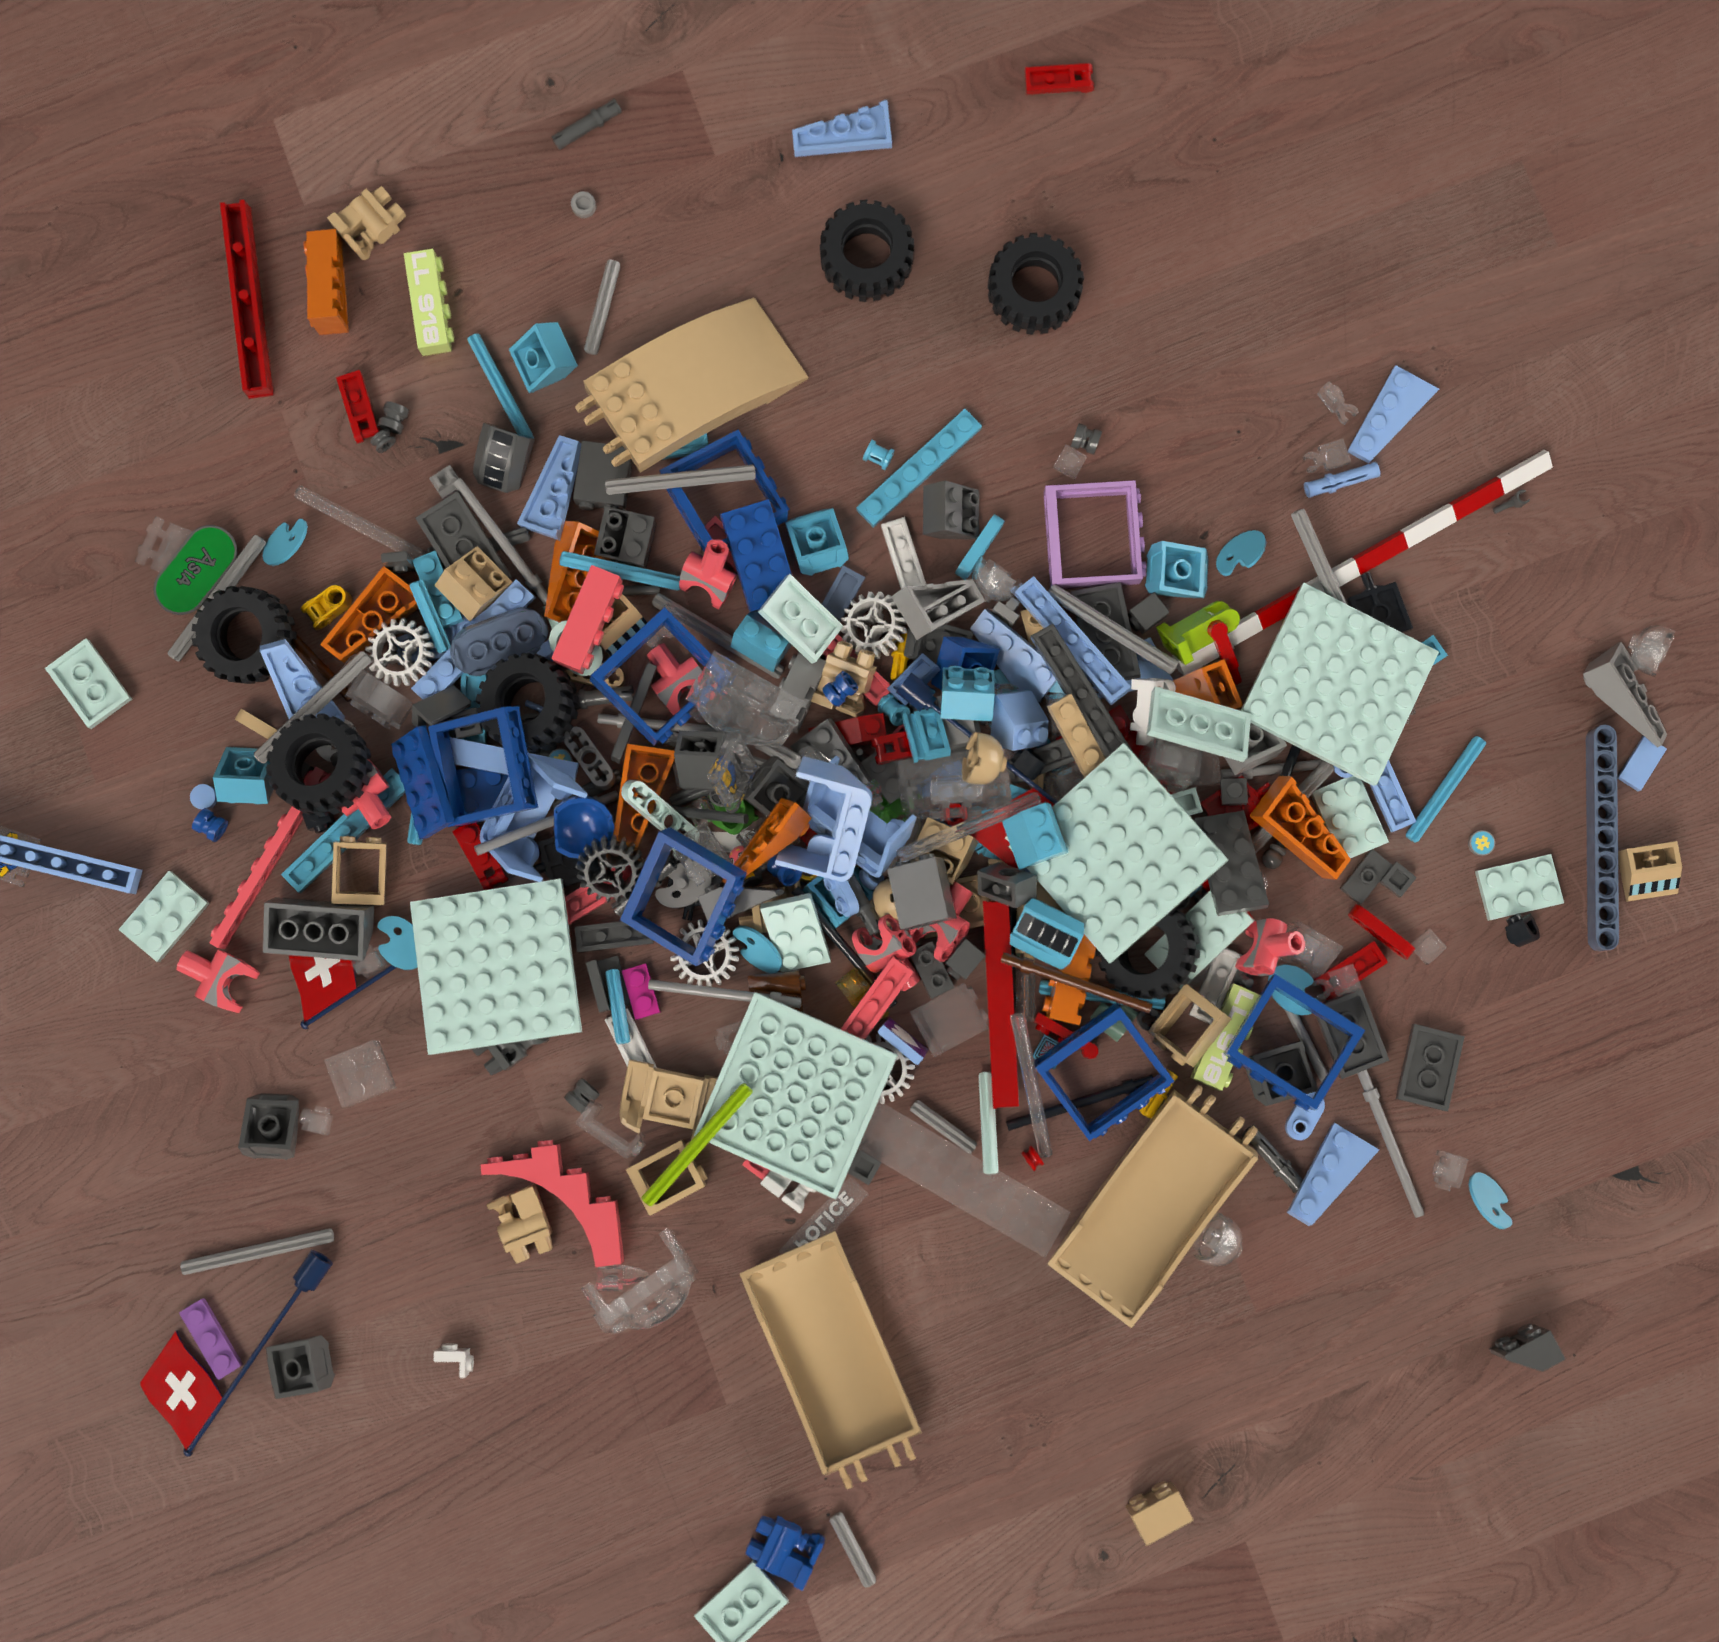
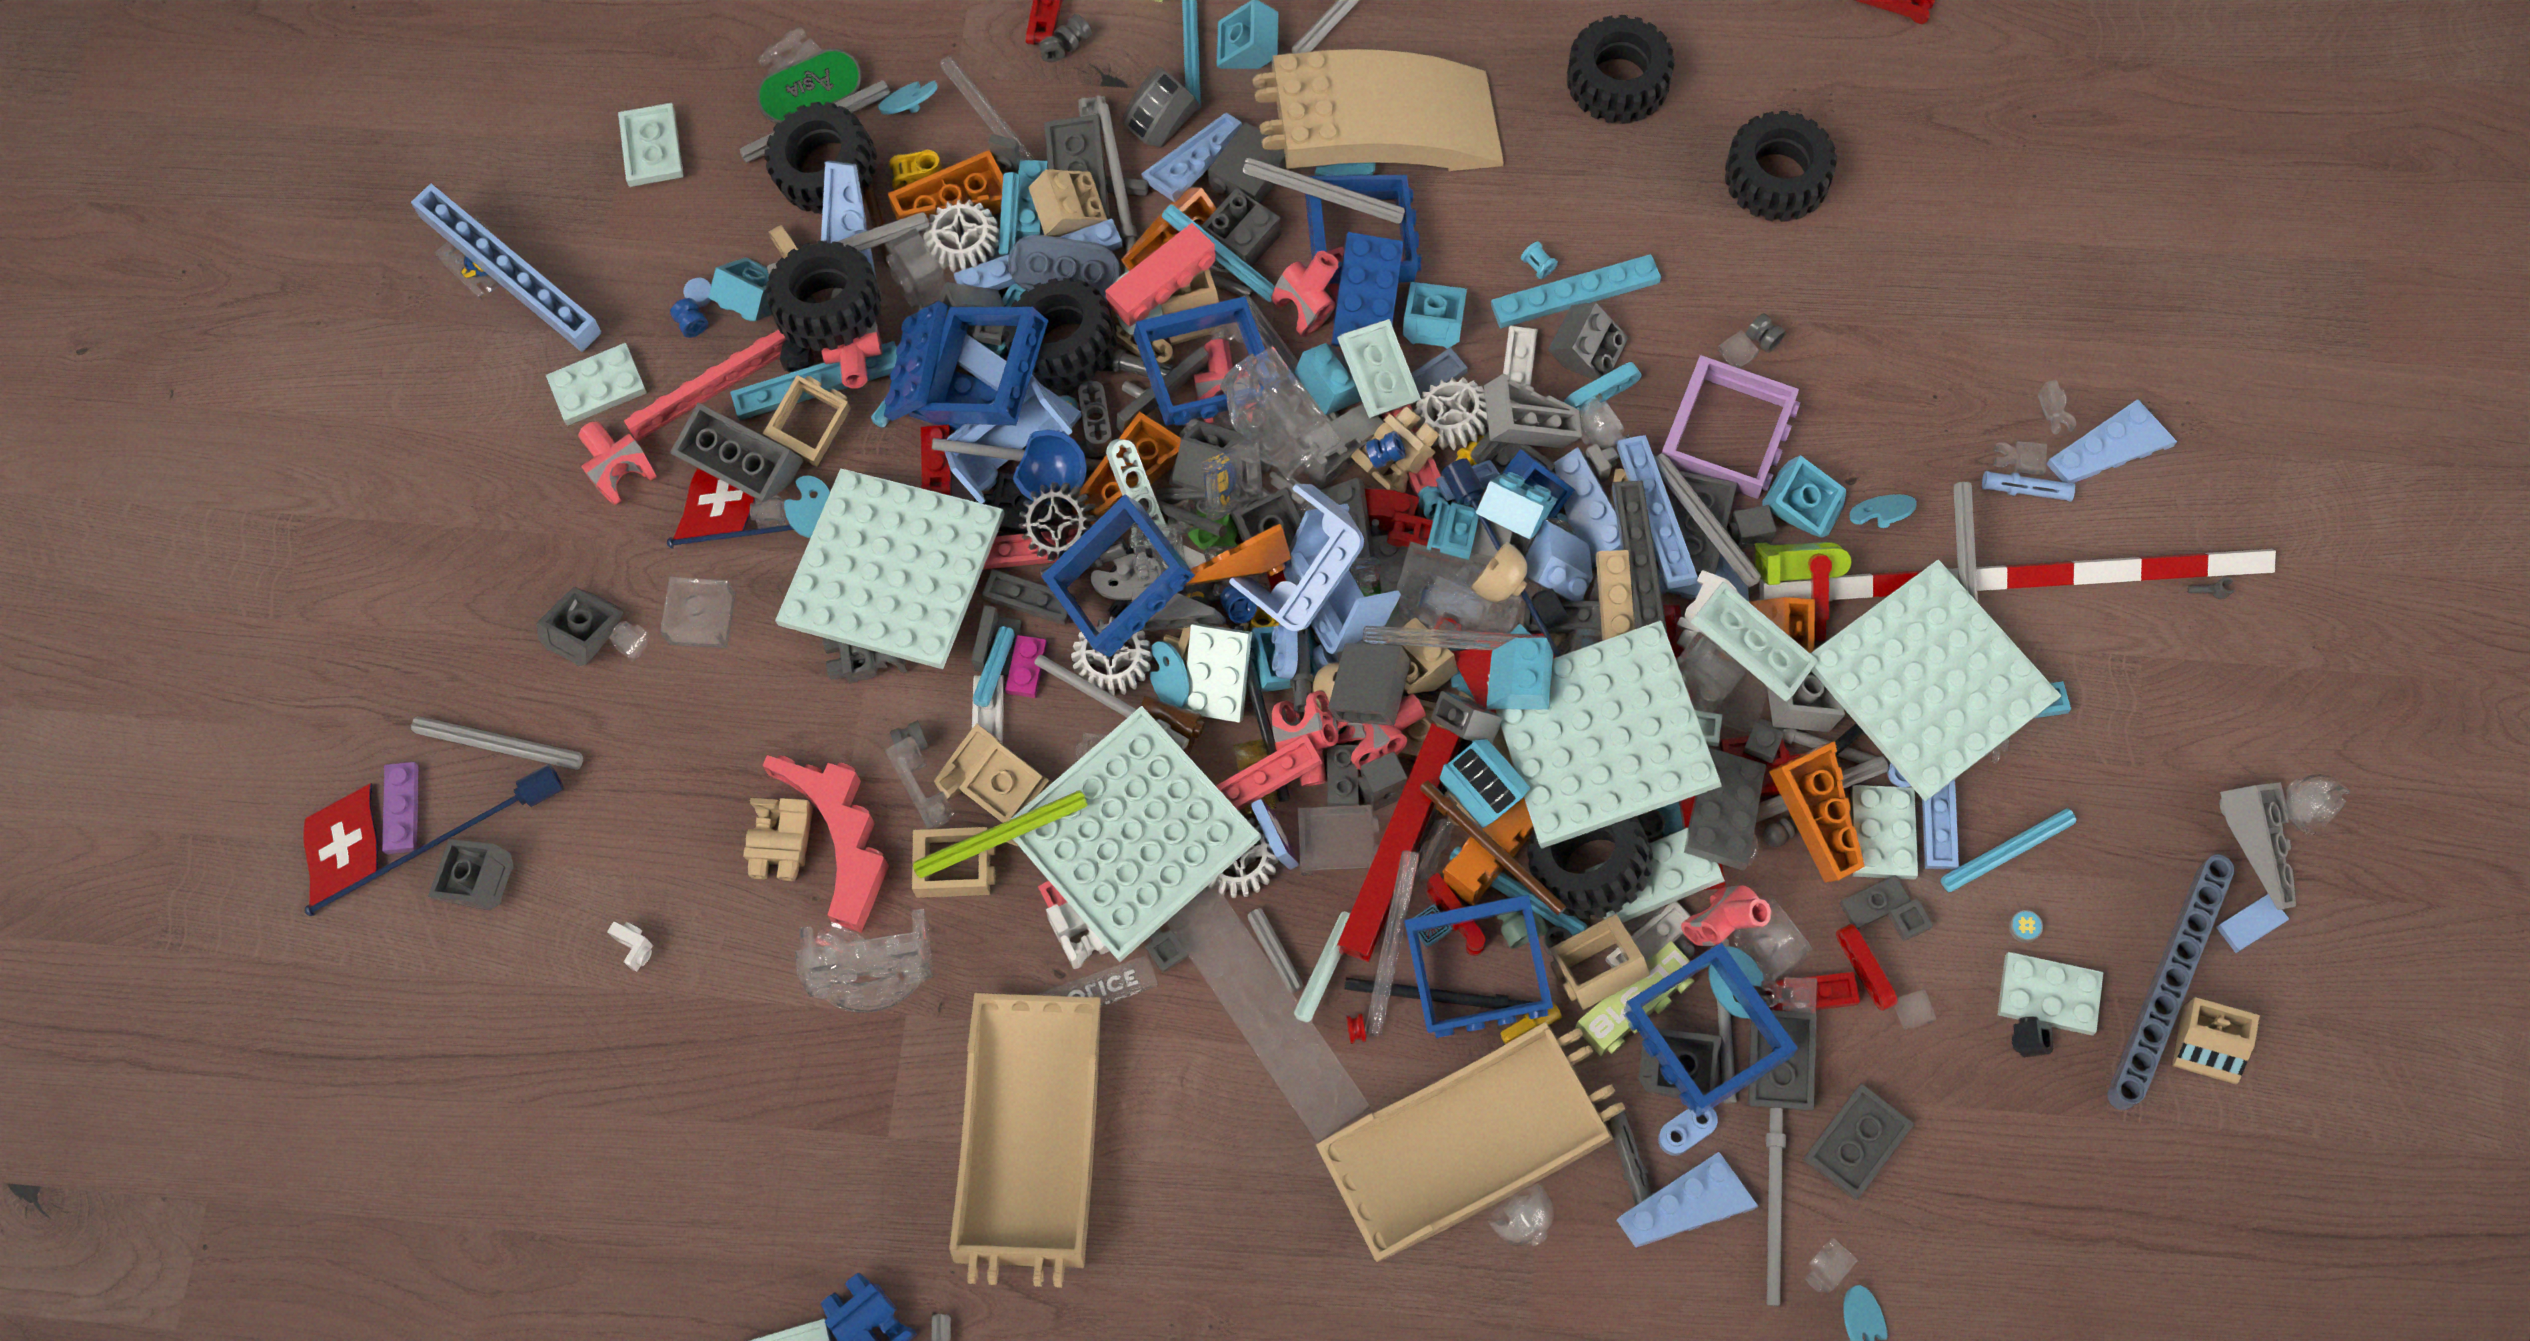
camera: 30 degrees right, 15 degrees down
black plate [1347,572,1413,633] -> none

